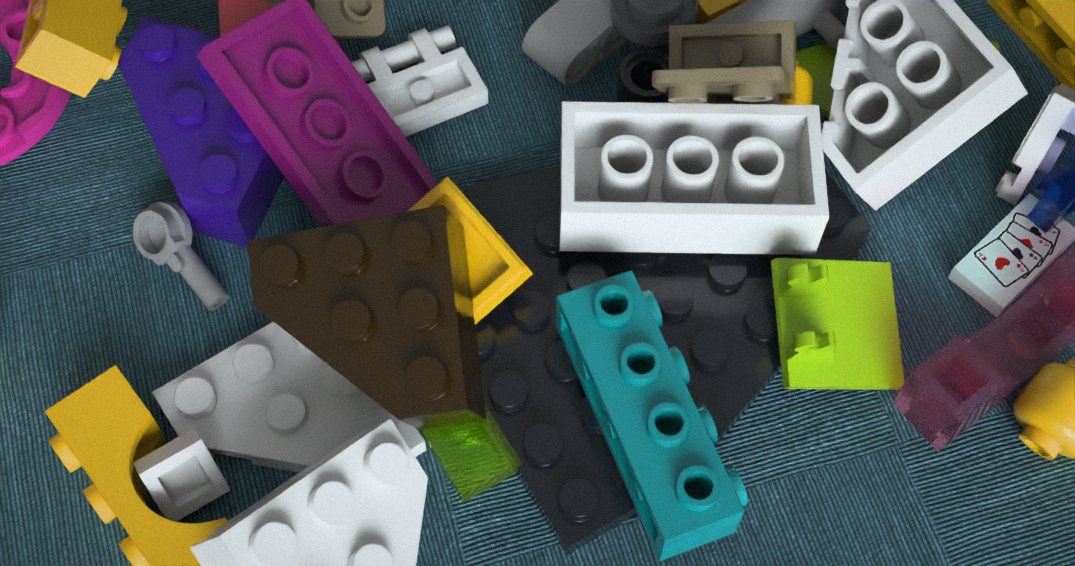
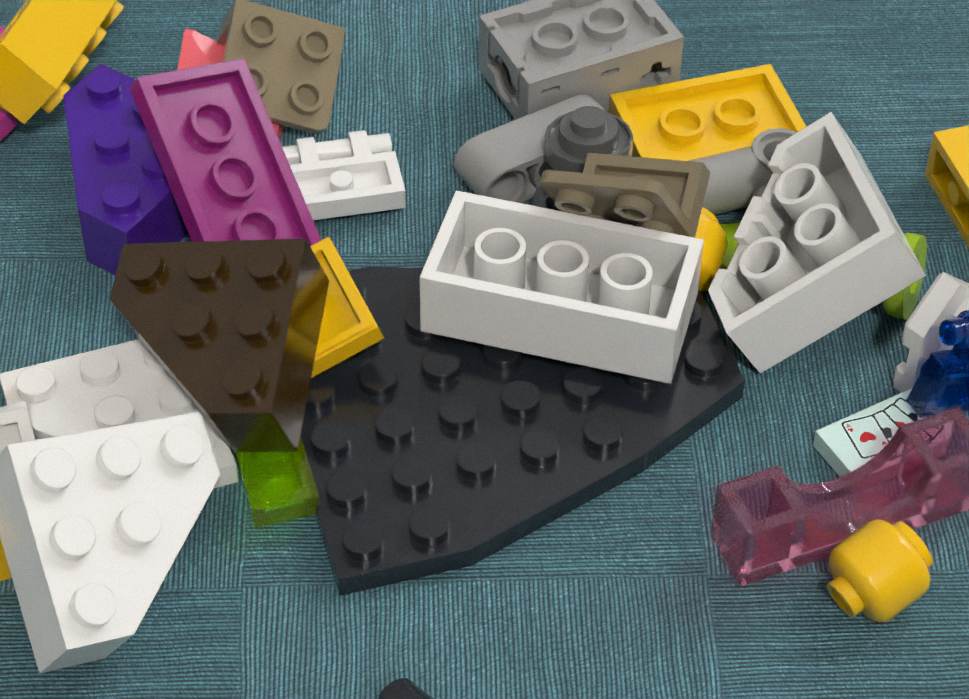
camera: 15 degrees right, 15 degrees down
light grey plate [133,201,229,311] -> none
teal brick [556,270,748,562] -> none
lime plate [771,258,905,390] -> none

